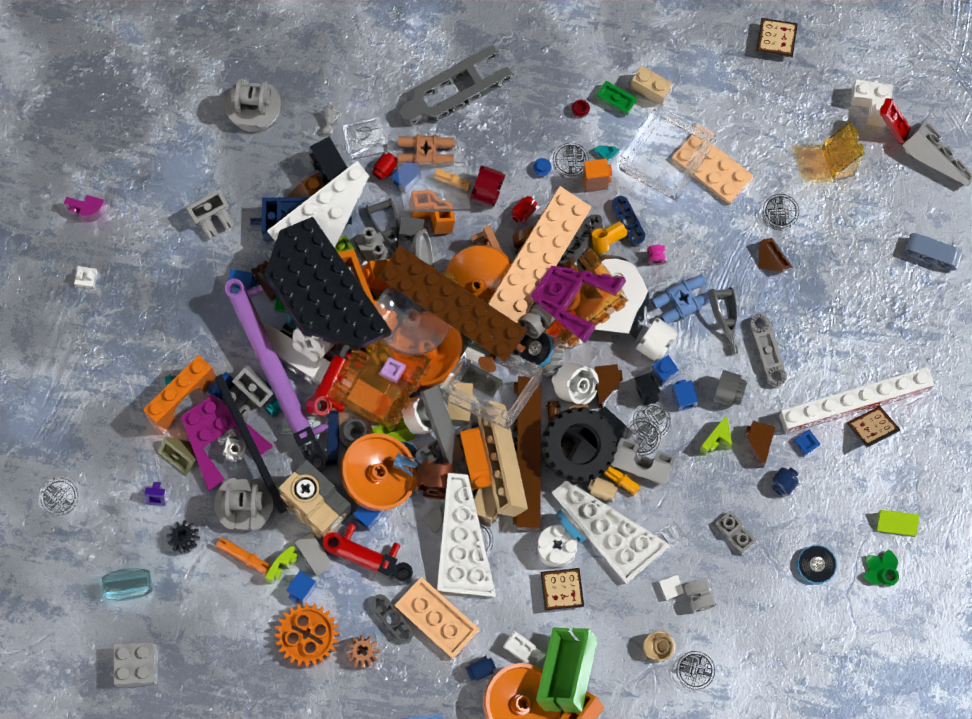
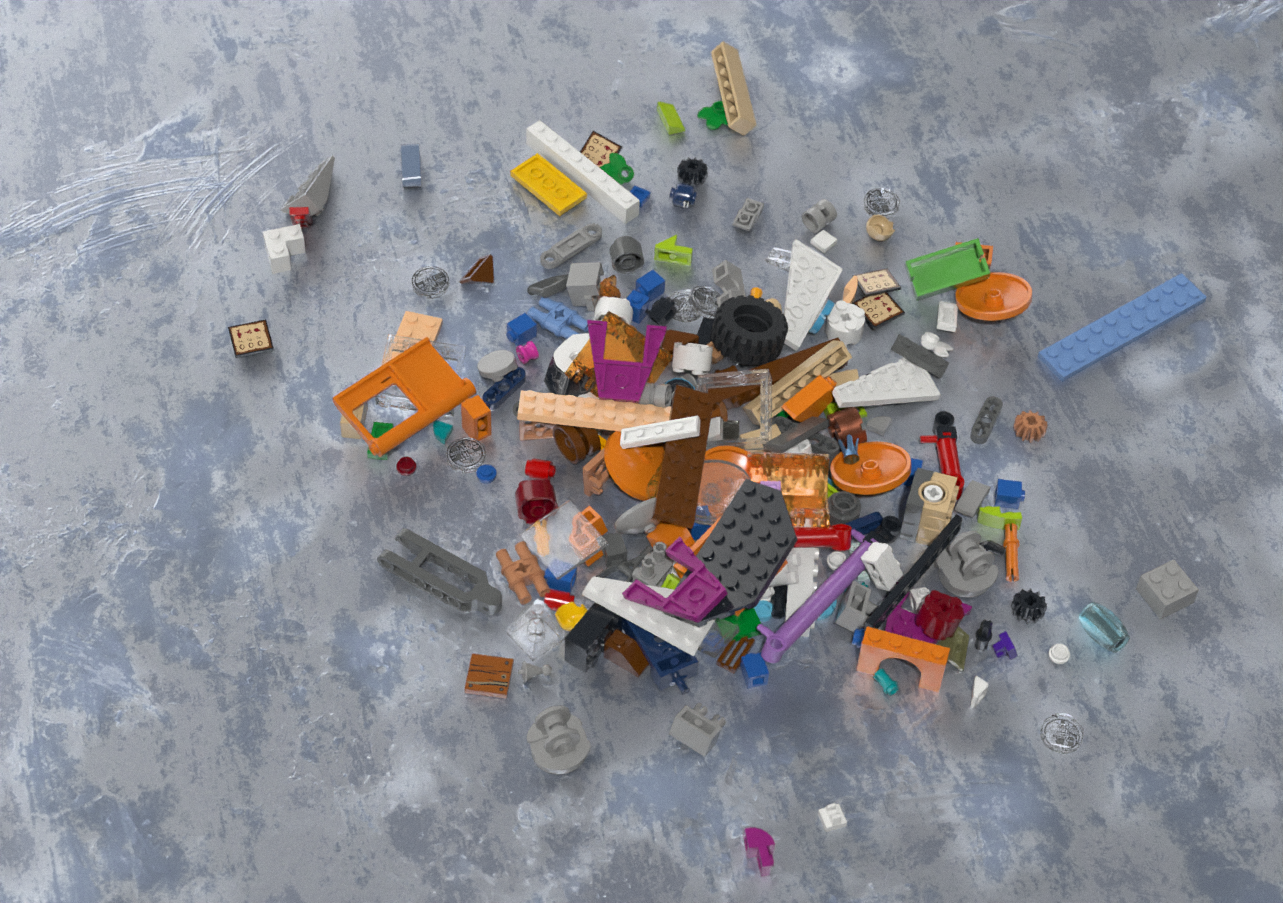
camera: 120 degrees left, 20 degrees down
orange gear [275,603,340,668] -> none
light nougat plate [394,577,480,660] -> none
dark blue brick [465,655,496,681] -> none
light orange piece [592,221,627,254] -> none
reddish brown slope [744,421,775,468] -> none
black tile [797,545,837,585] -> none
clear yellow slope [822,121,865,182] -> none
none -> orange piece [332,337,476,457]
none -> dark orange tile [464,653,514,699]
none -> light grey tile [477,350,518,382]
none -> blue brick [506,313,537,346]
none -> yellow plate [510,153,587,216]
none -> yellow hair [555,602,587,631]
none -> light grey plate [566,262,604,311]
none -> green plate [599,153,634,186]
none -> clear orange bracket [599,275,621,298]
none -> white tile [620,416,700,449]
none -> magenta wing [622,537,727,623]
none -> black gear [677,157,708,187]
none -> tan brick [711,41,756,136]
none -> light nougat slope [843,275,858,304]
none -> piece [852,268,901,297]
none -> white brick [861,542,904,591]
none -> dark grey plate [890,334,949,379]
none -> dark red brick [915,590,964,640]
none -> white plate [921,332,953,358]
none -> white slope [970,676,988,708]
none -> black axle [974,619,993,651]
none -> black arm [979,540,1006,557]
none -> white plate [1049,644,1070,664]

